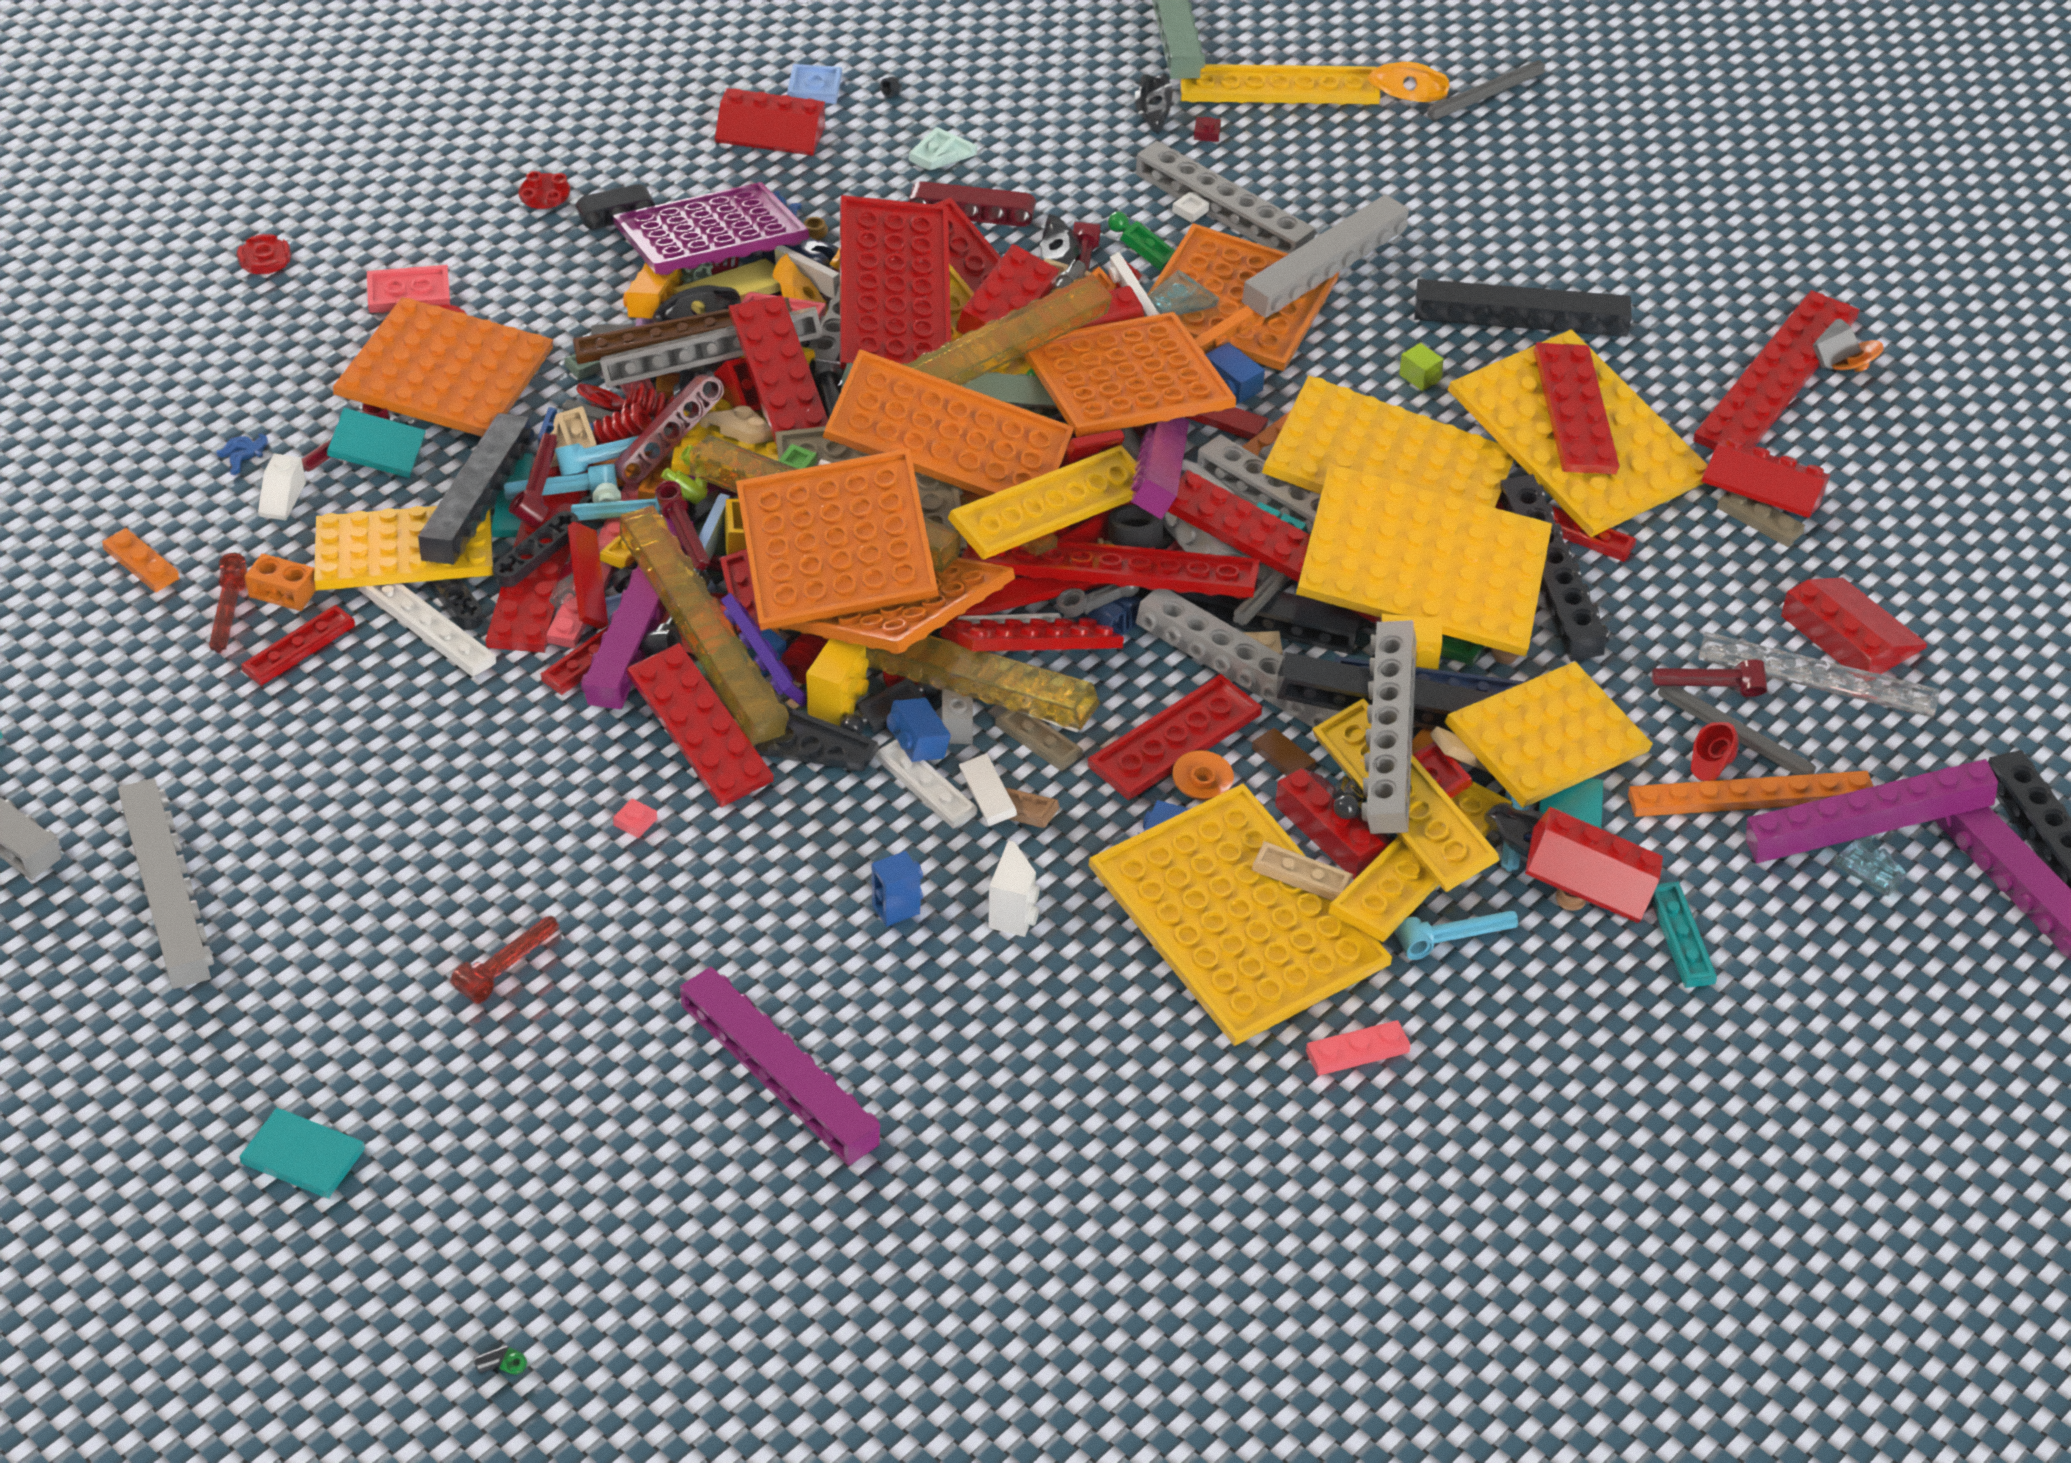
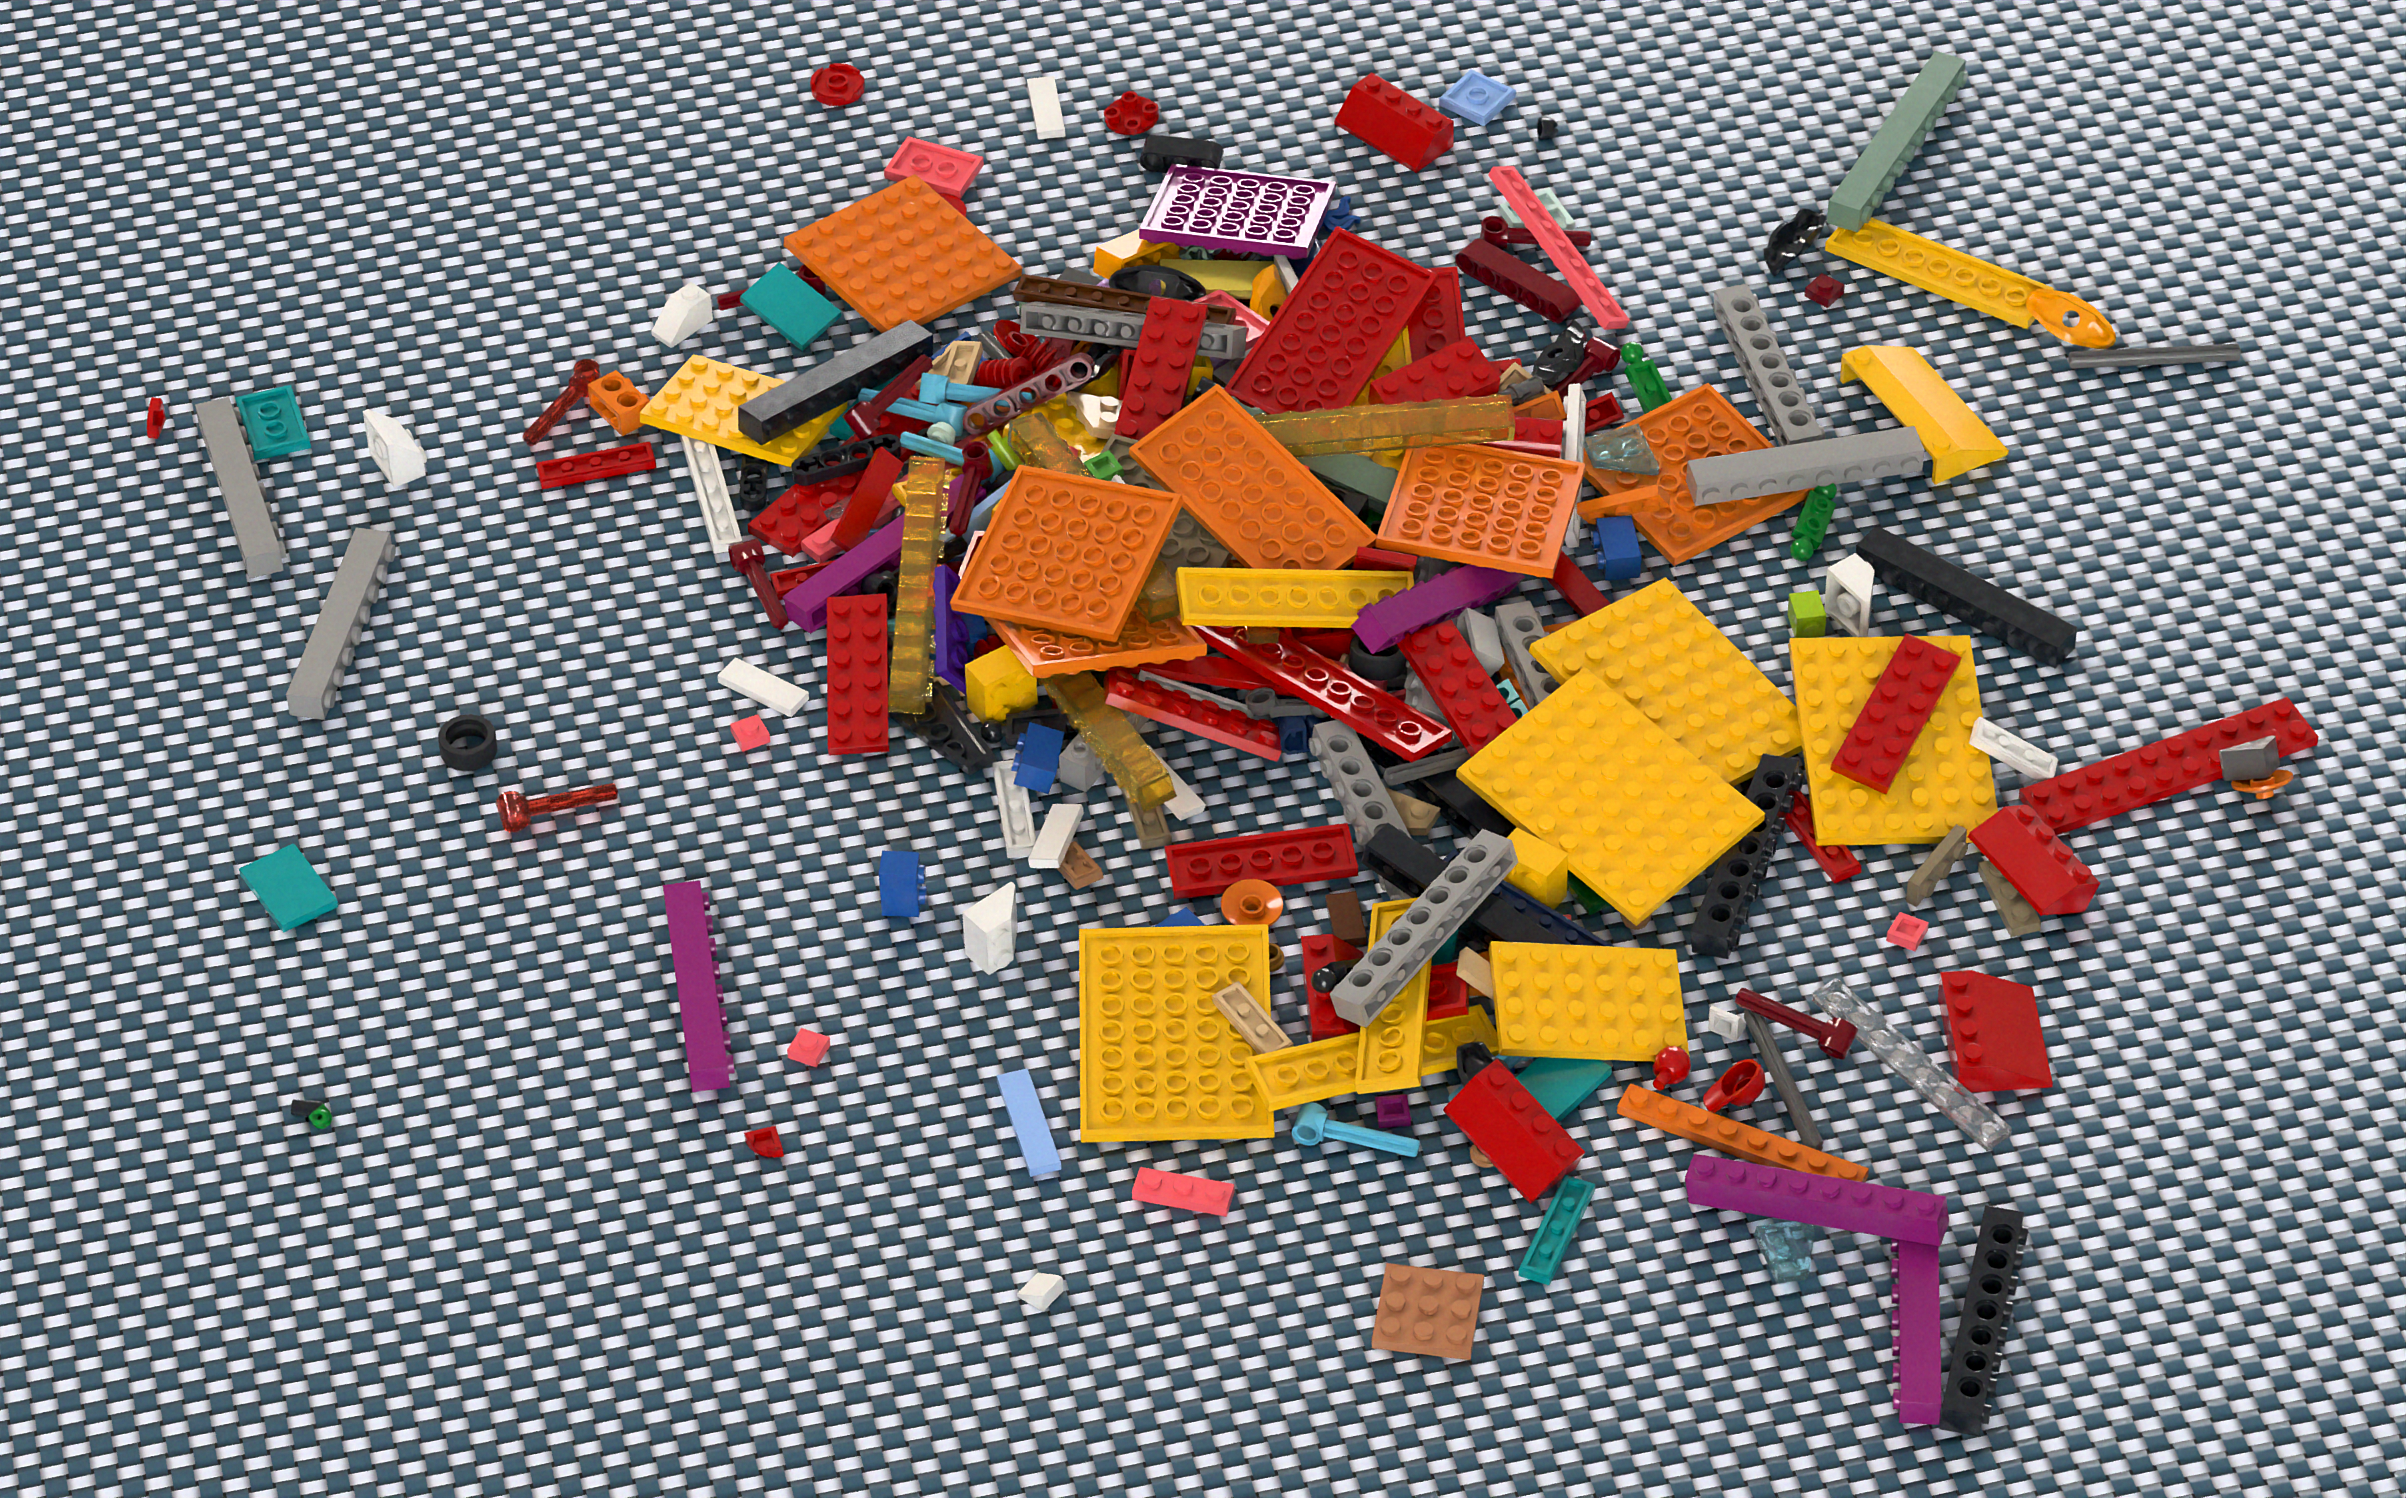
camera: 35 degrees right, 0 degrees up
orange plate [102,528,180,593] -> none
blue piece [217,434,268,475] -> none
white plate [1172,192,1209,223] -> none
none -> white slope [363,409,427,488]
none -> black tyre [438,714,497,771]
none -> white tile [718,657,809,717]
none -> dark red axle [728,538,789,630]
none -> red tile [744,1126,784,1158]
none -> coral plate [787,1028,831,1068]
none -> light blue tile [997,1068,1061,1177]
none -> white slope [1017,1273,1063,1312]
none -> white tile [1027,76,1065,140]
none -> nougat plate [1372,1263,1484,1360]
none -> magenta tile [1375,1094,1411,1128]
none -> dark red axle [1480,216,1591,250]
none -> coral plate [1488,166,1630,330]
none -> red piece [1653,1046,1691,1090]
none -> white slope [1708,1005,1746,1041]
none -> green plate [1790,483,1837,562]
none -> white slope [1824,553,1874,637]
none -> yellow slope [1840,345,2009,484]
none -> coral plate [1886,912,1929,951]
none -> dark tan plate [1906,824,1968,907]
none -> white tile [1969,717,2058,782]

